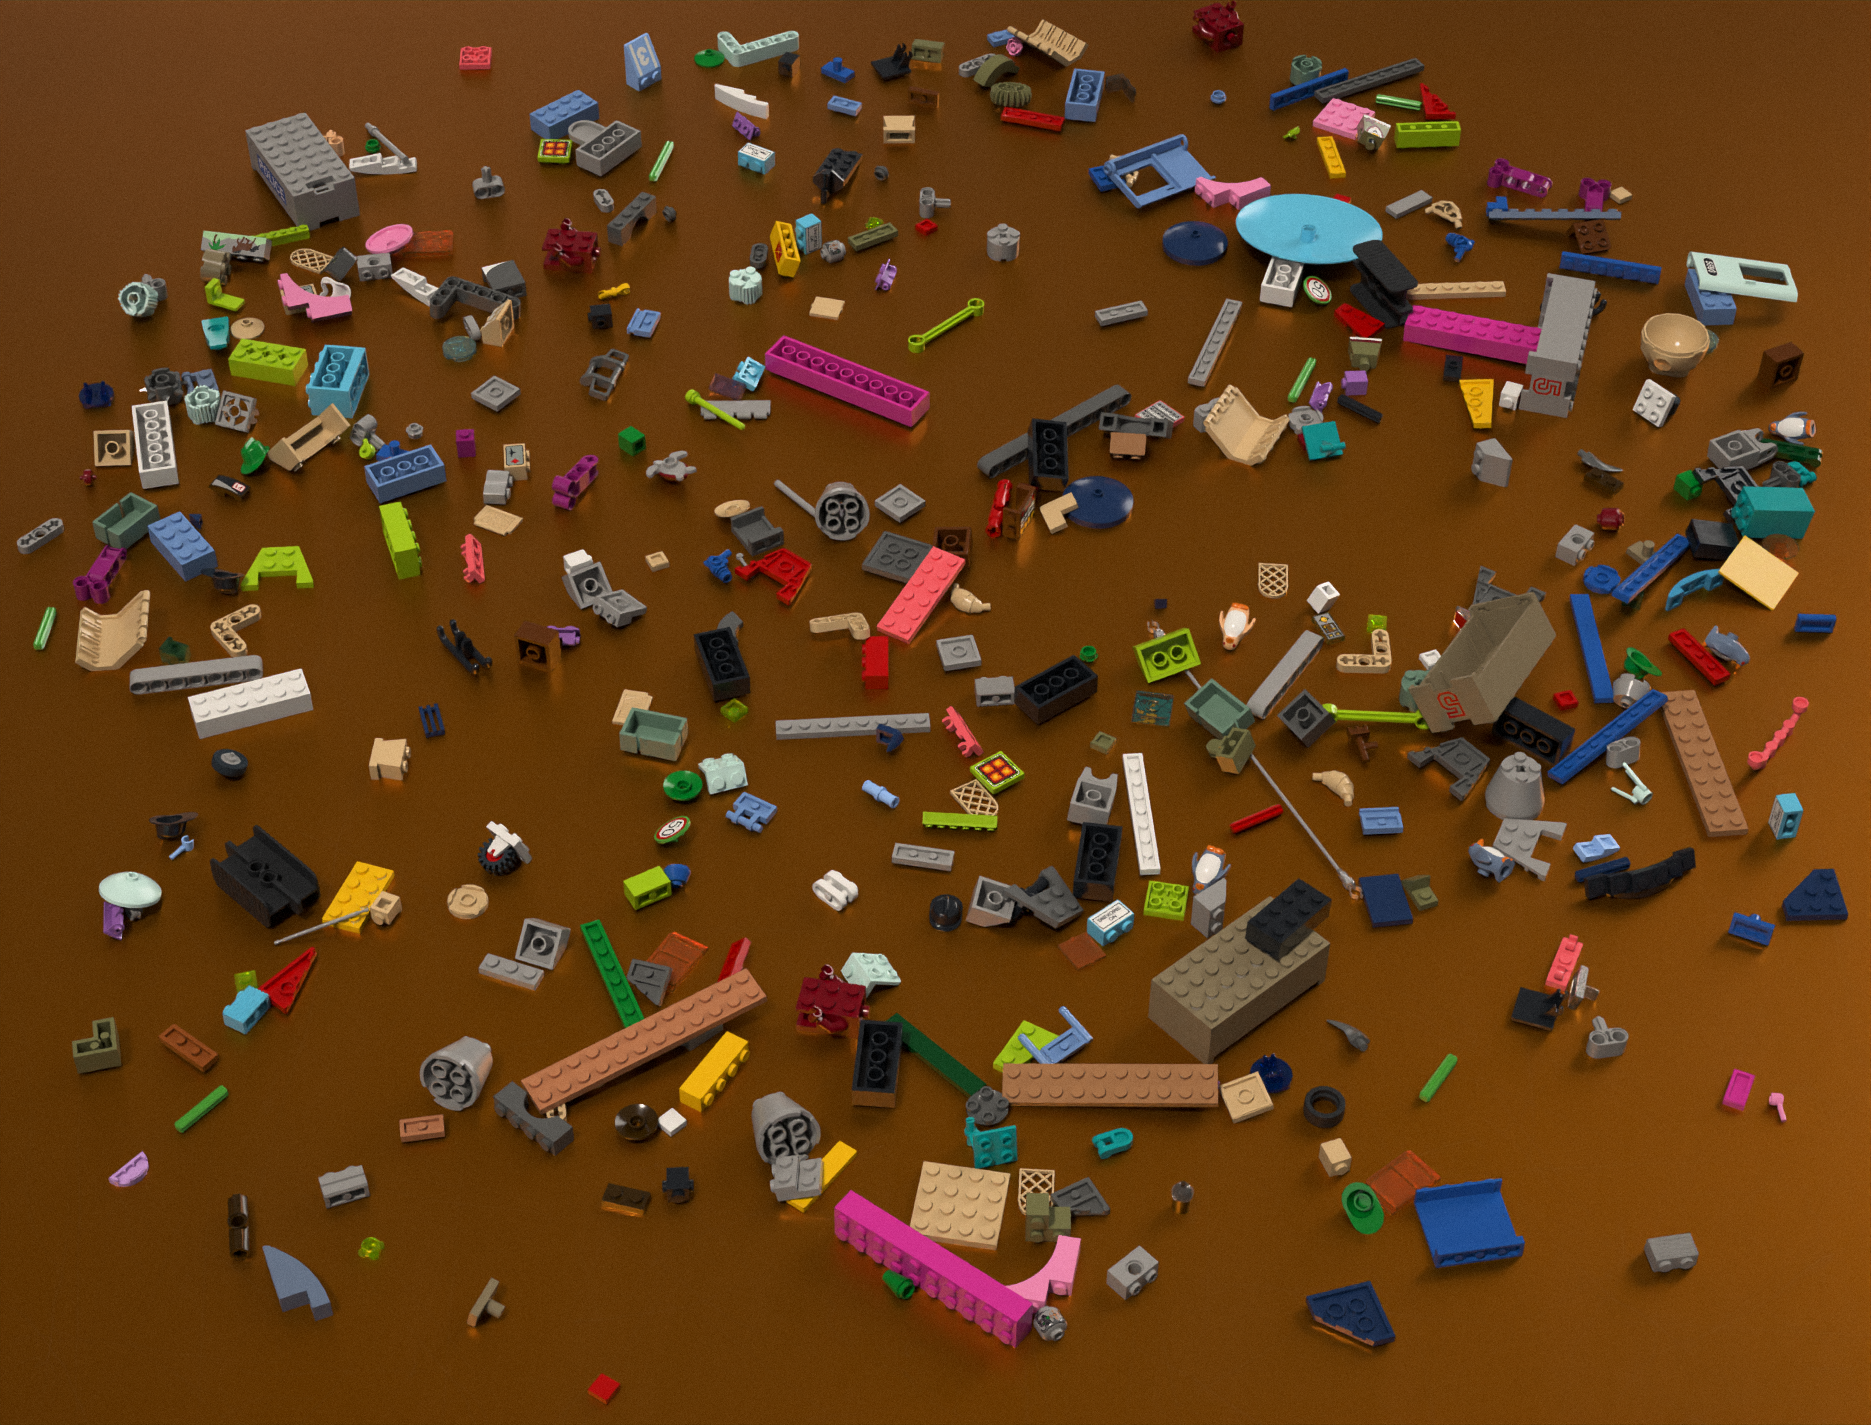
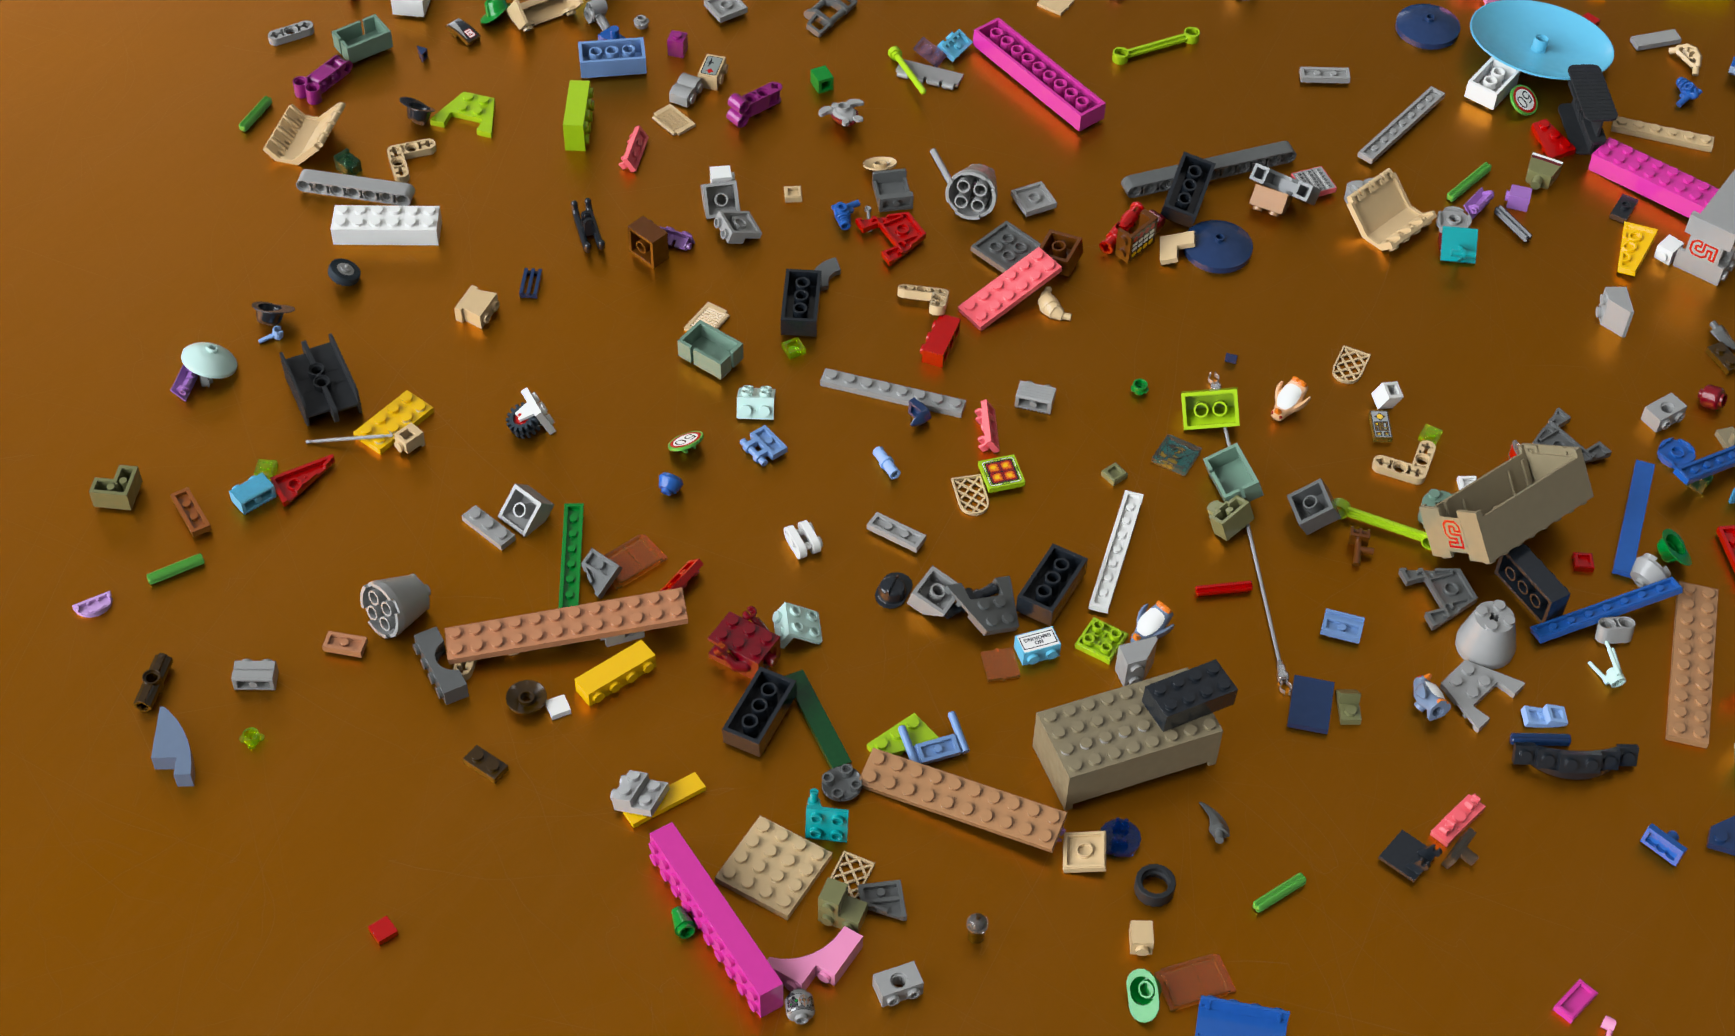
camera: 20 degrees right, 5 degrees up
medium blue brick [147,511,218,581] -> none
lime piece [359,439,376,460] -> none
tan tile [447,884,489,919] -> none
dark tan tile [467,1277,506,1328] -> none
lime brick [623,866,672,910] -> none
black brick [662,1167,694,1203] -> none
green dish [663,770,703,801] -> none
light grey cone [751,1092,821,1164] -> none
lime piece [922,811,998,831] -> none
light grey plate [936,635,981,671] -> none
black brick [1014,655,1098,724] -> none
light grey brick [1067,767,1118,825] -> none
teal plate [1092,1128,1133,1159] -> none
light grey beam [1246,630,1324,719] -> none
tan piece [1312,770,1354,806] -> none
light grey beam [1586,1016,1629,1058] -> none

